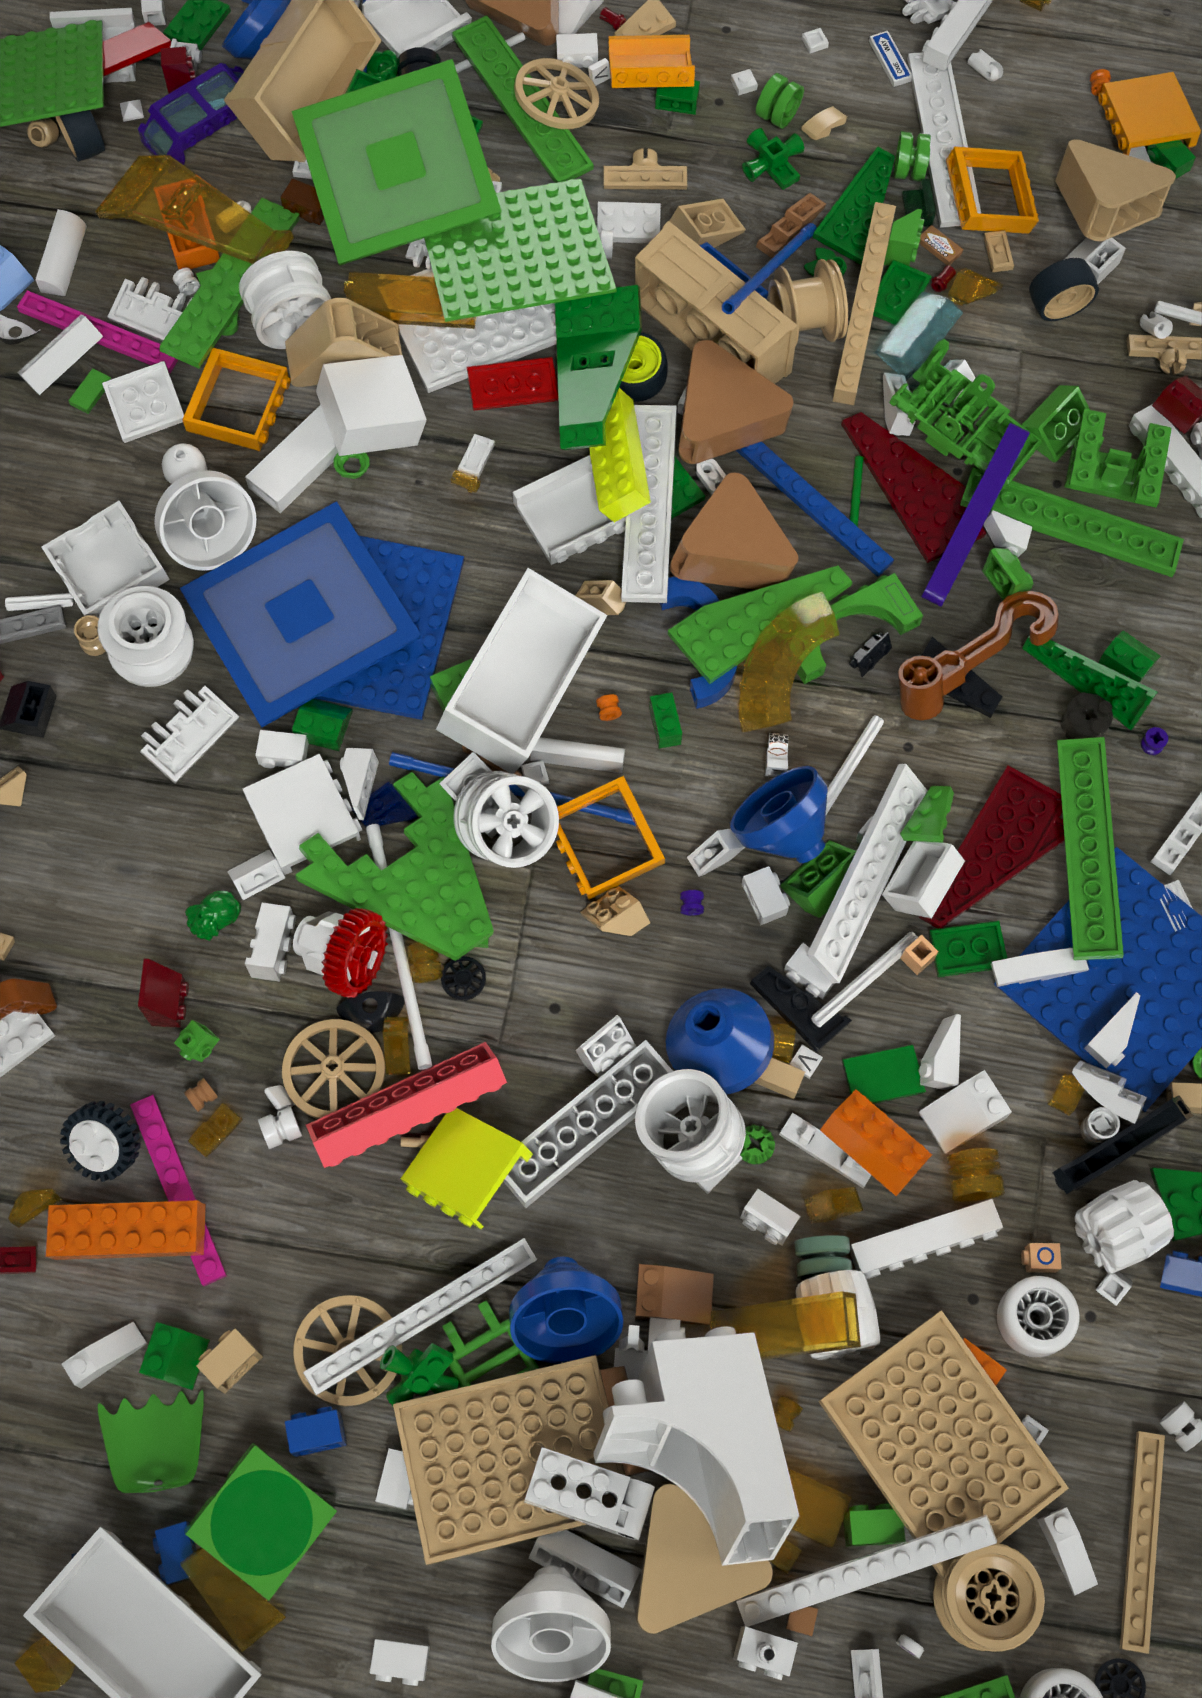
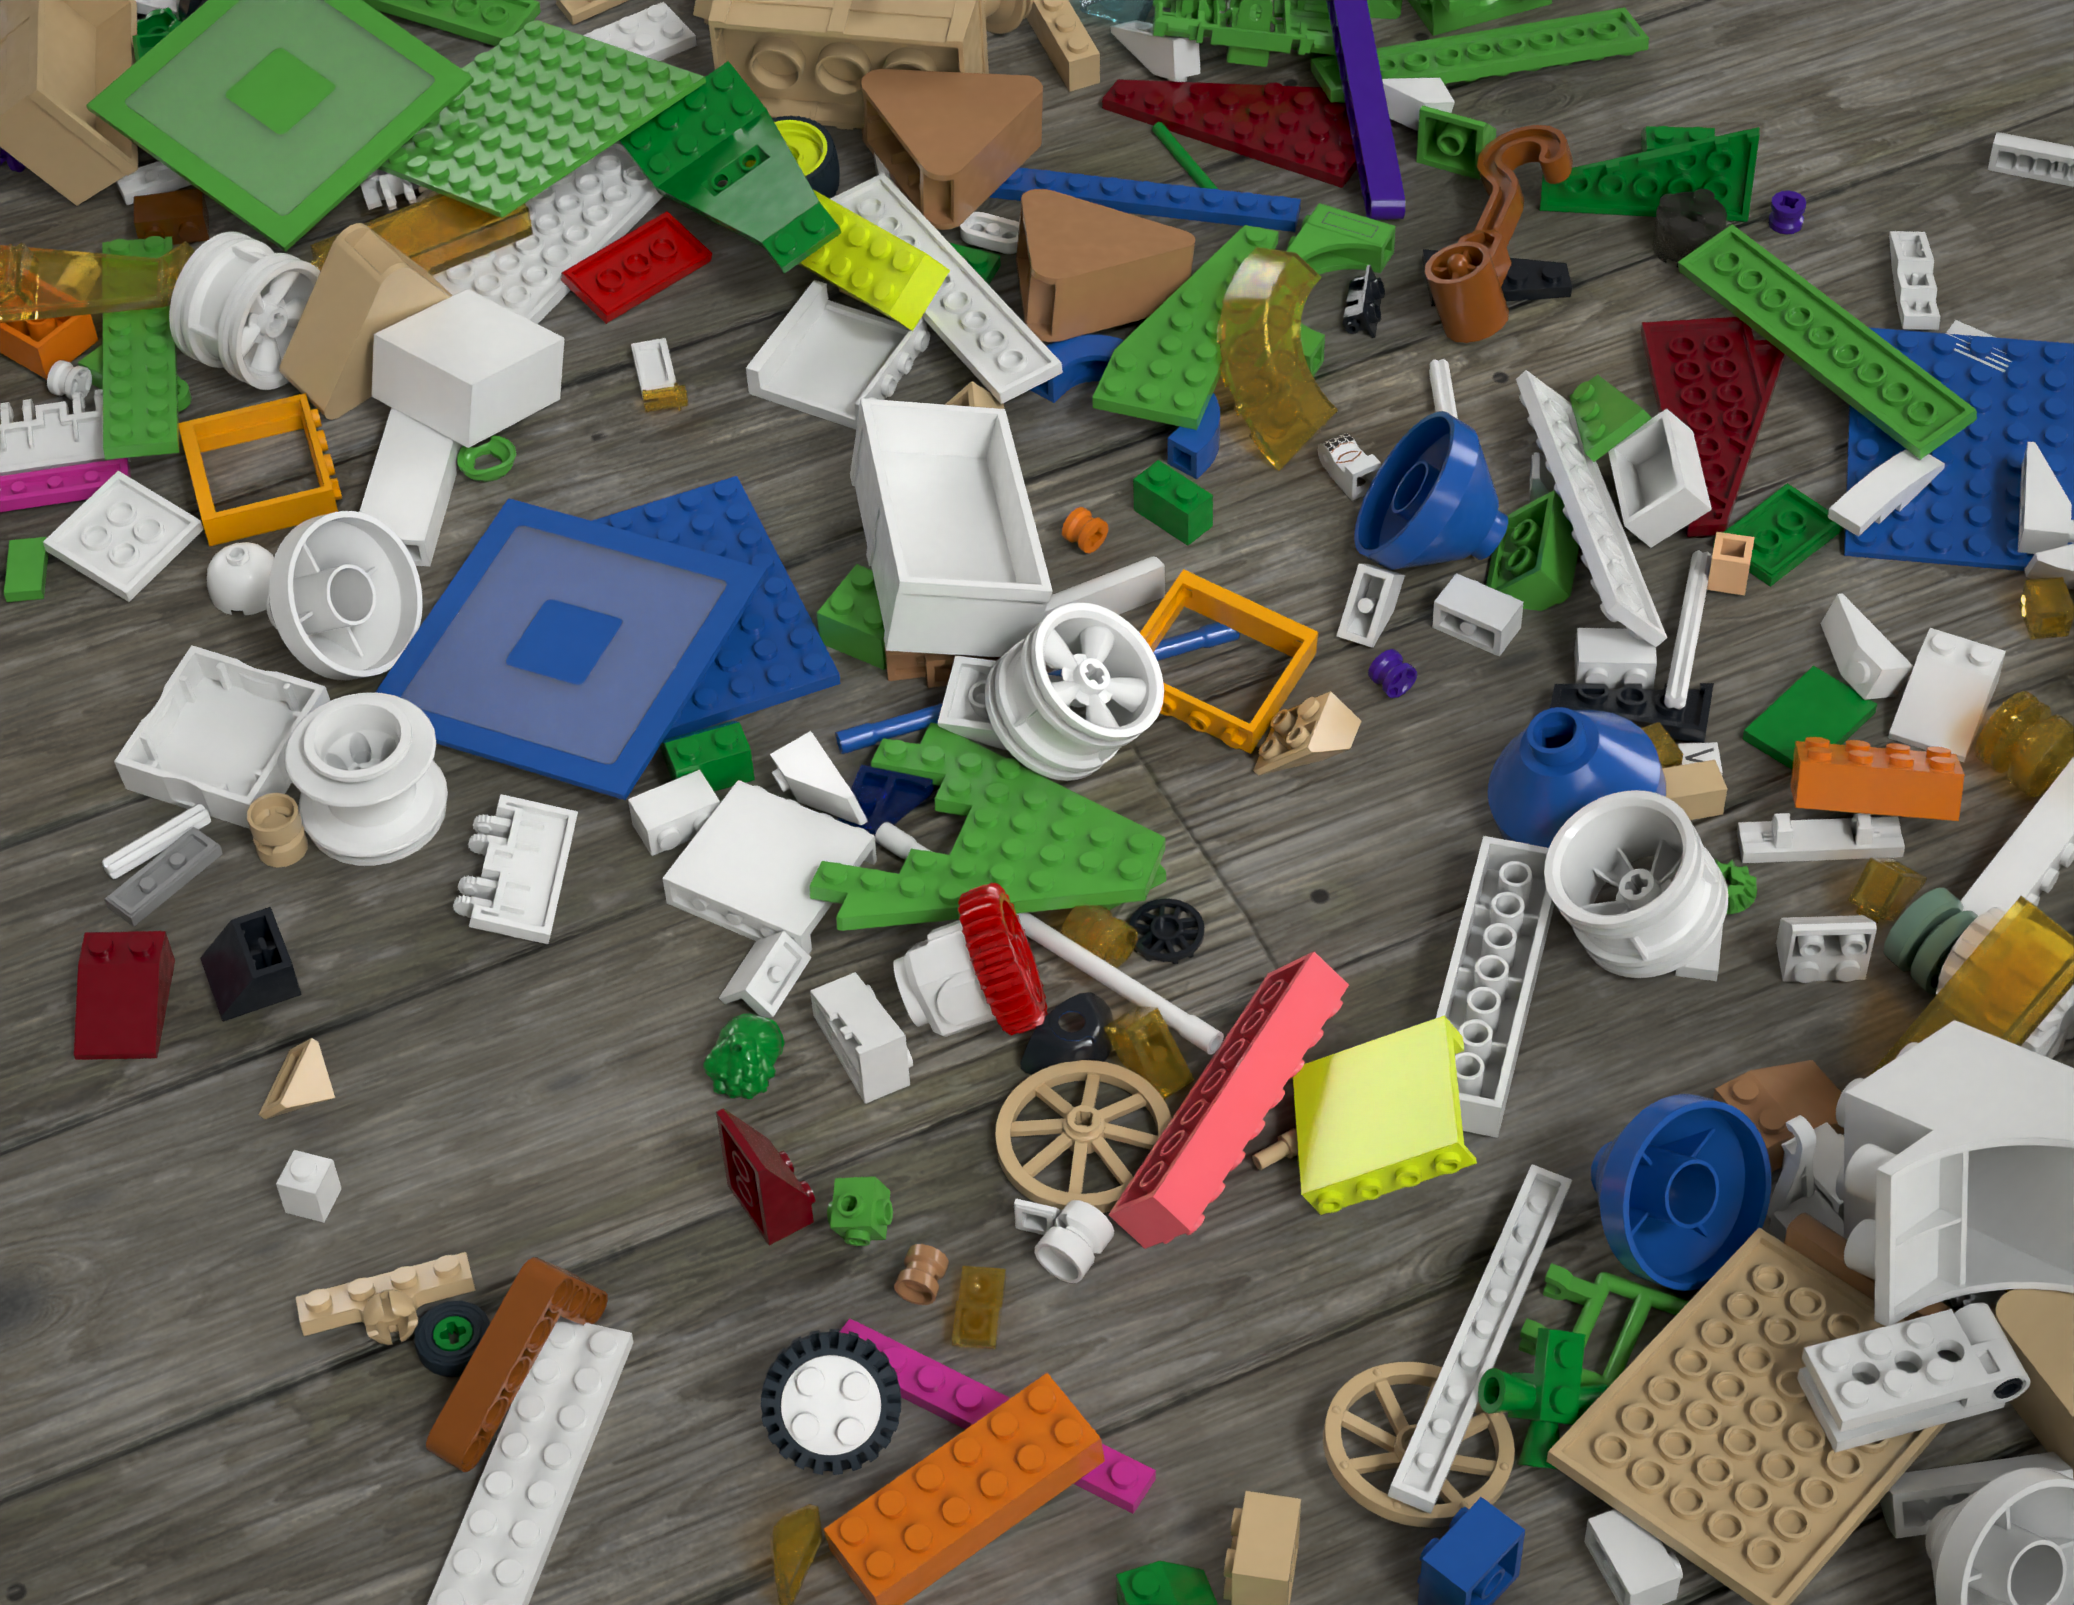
camera: 30 degrees left, 20 degrees down
white slope [576,1015,636,1078] -> none

